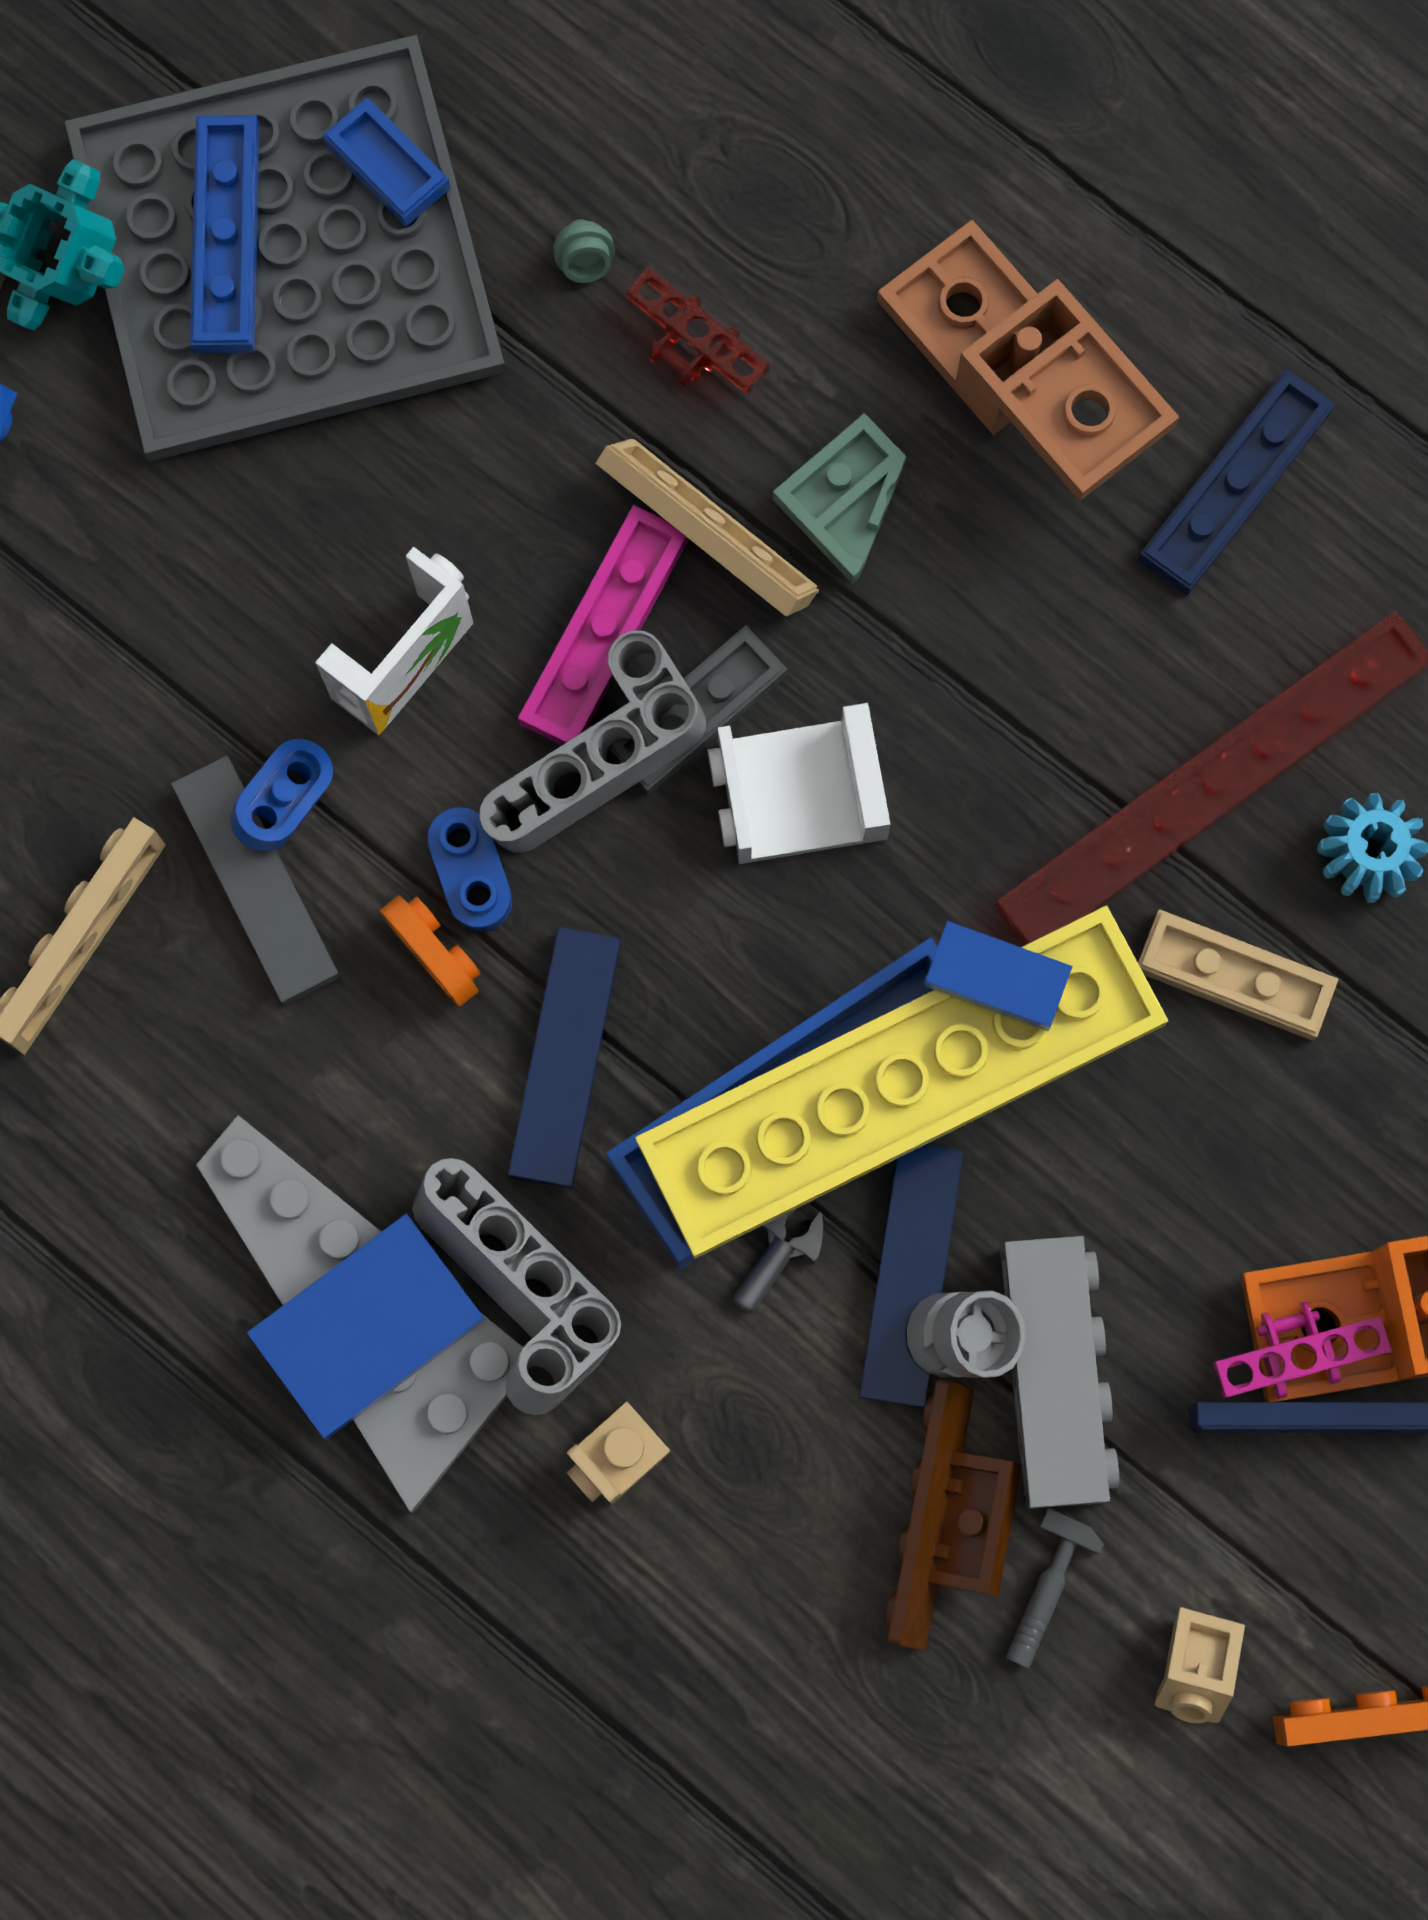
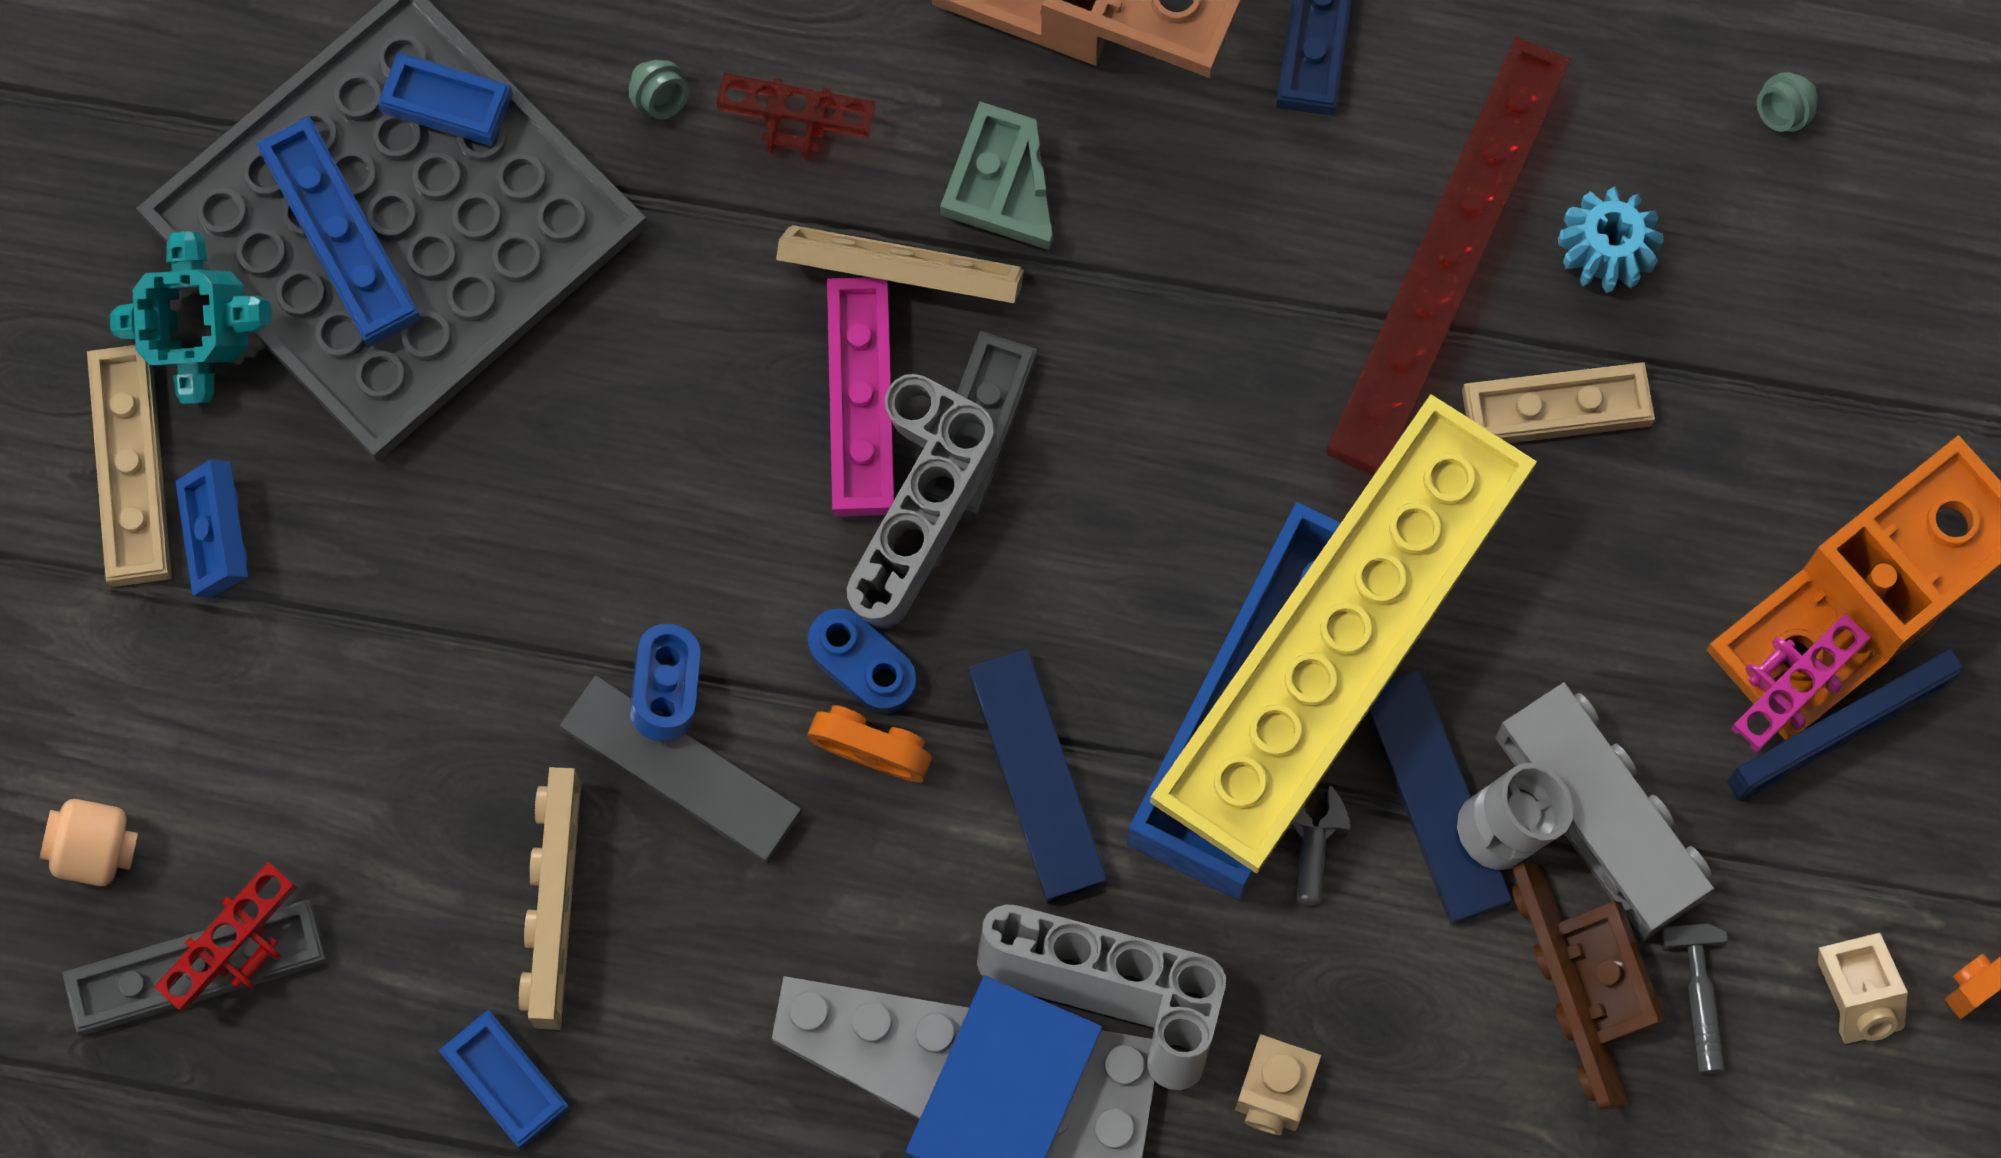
camera: 30 degrees left, 5 degrees down
white panel [315,547,473,735] -> none
white panel [708,703,890,864] -> none
blue tile [924,921,1072,1031] -> none

